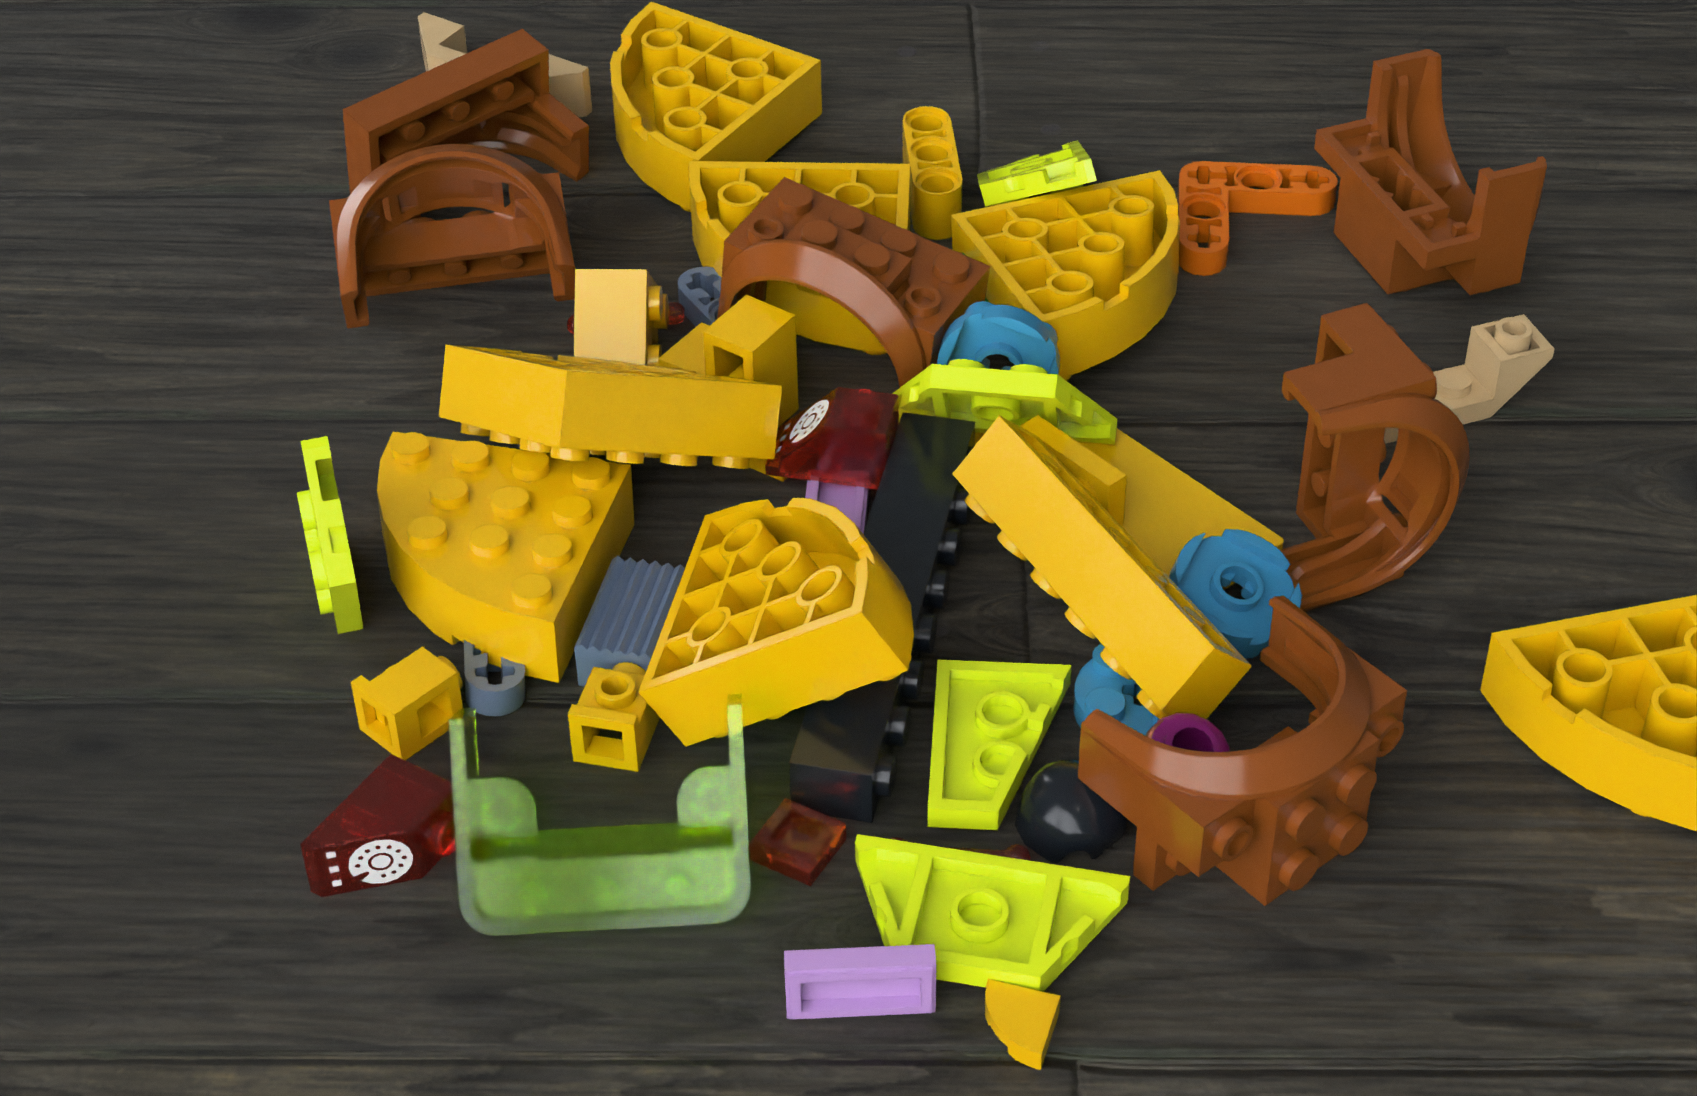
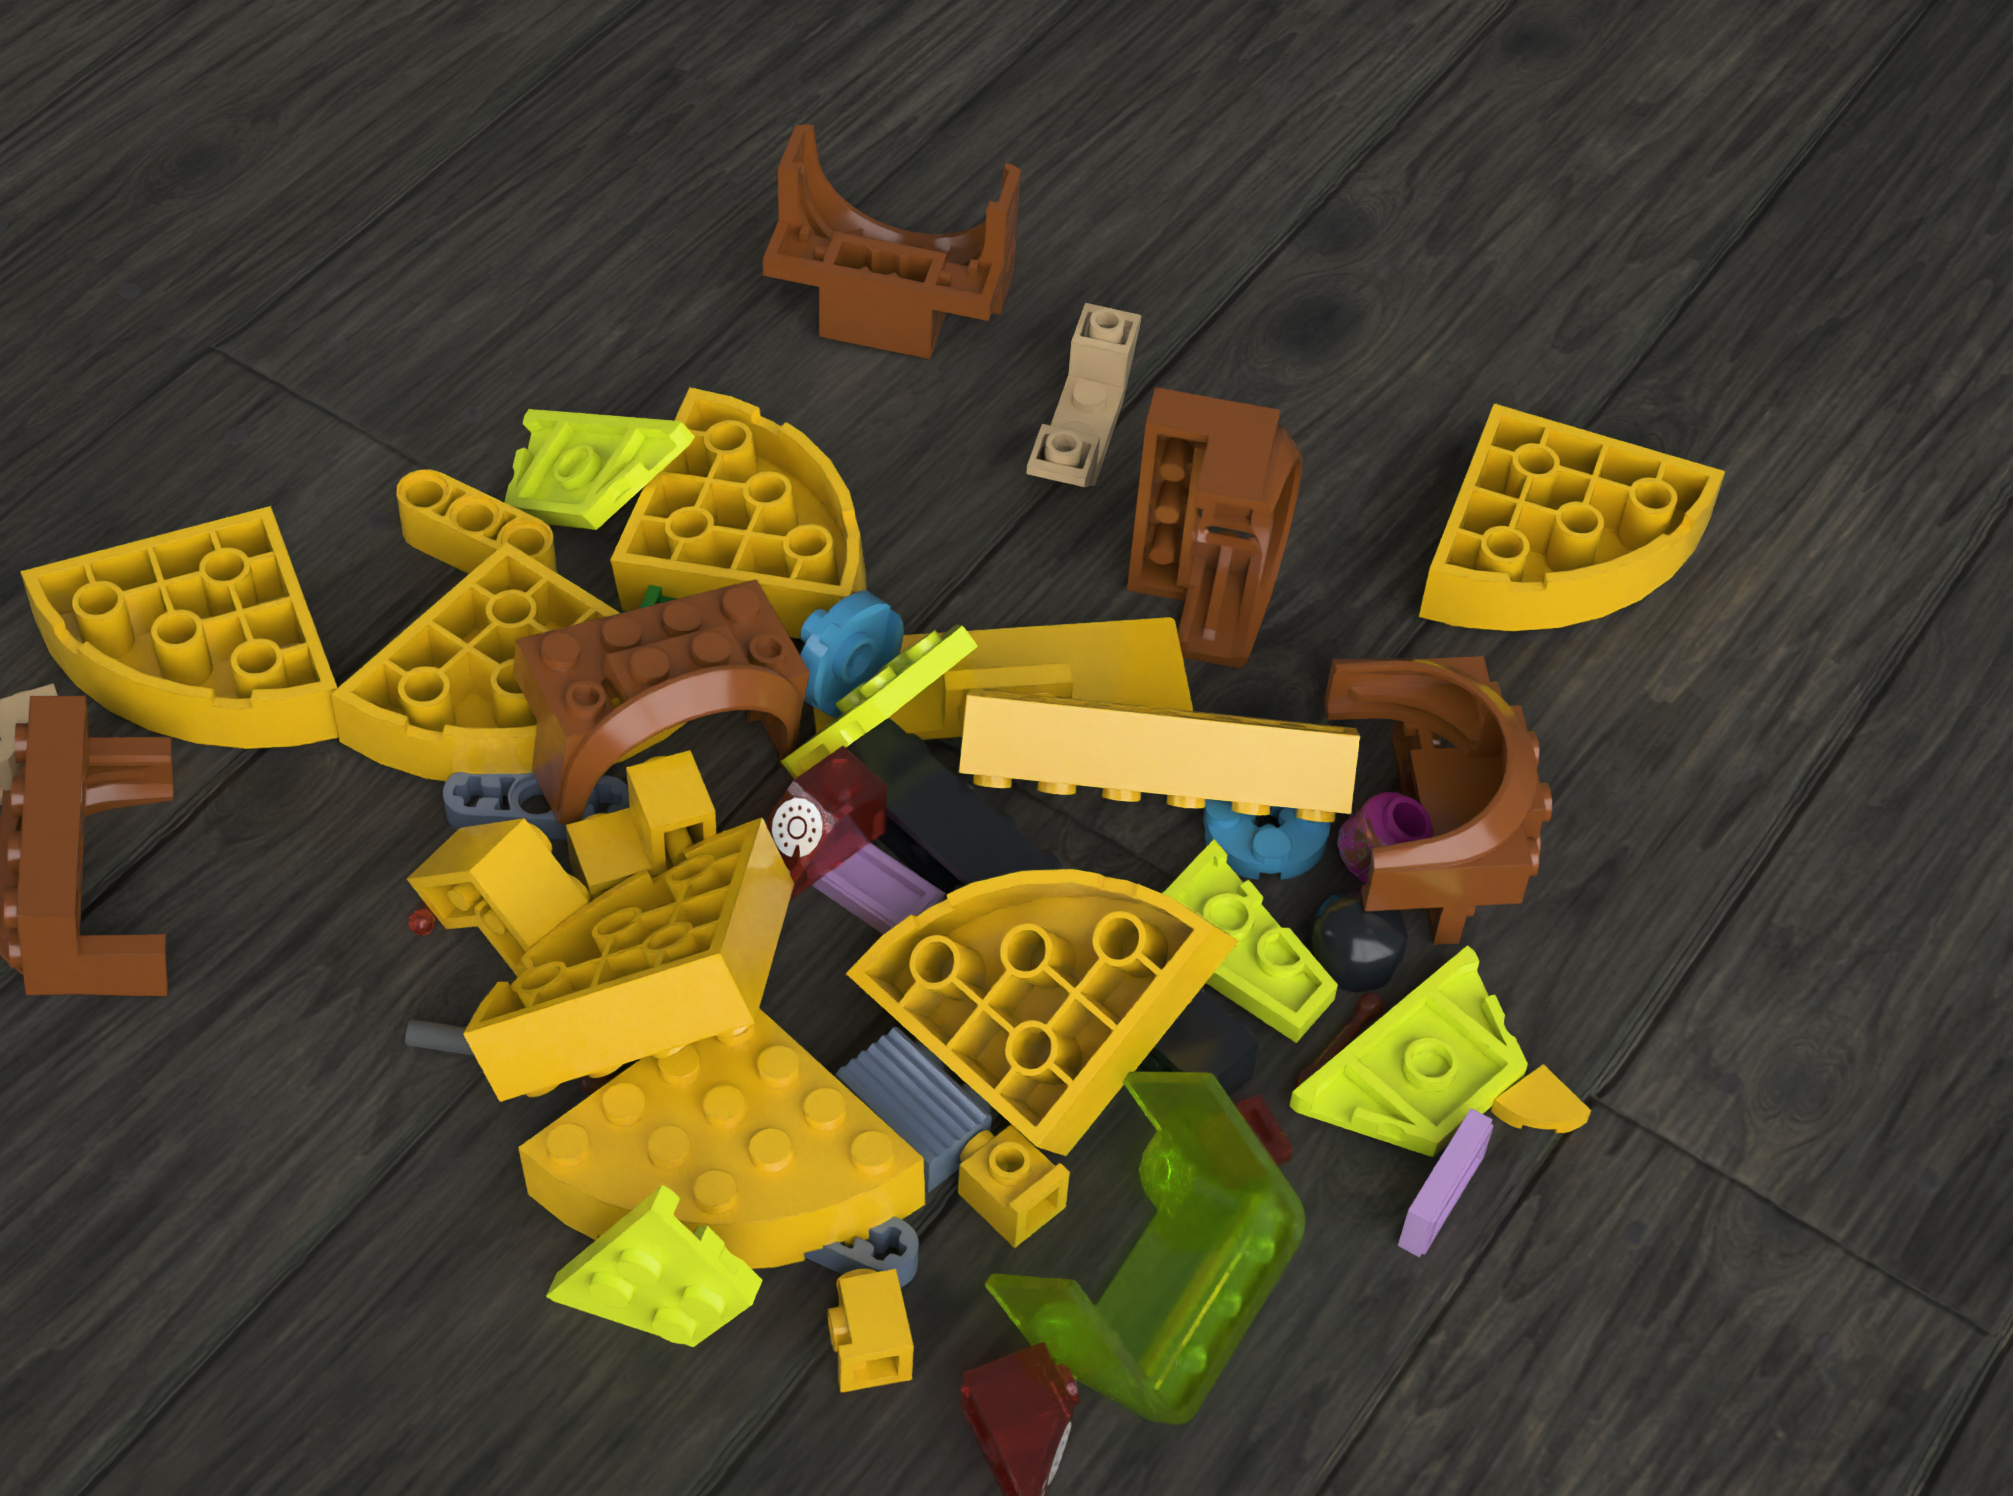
camera: 60 degrees left, 10 degrees up
dark orange piece [329,144,575,329] -> none
dark azure plate [1169,529,1302,658] -> none
orange beam [1177,161,1338,276] -> none

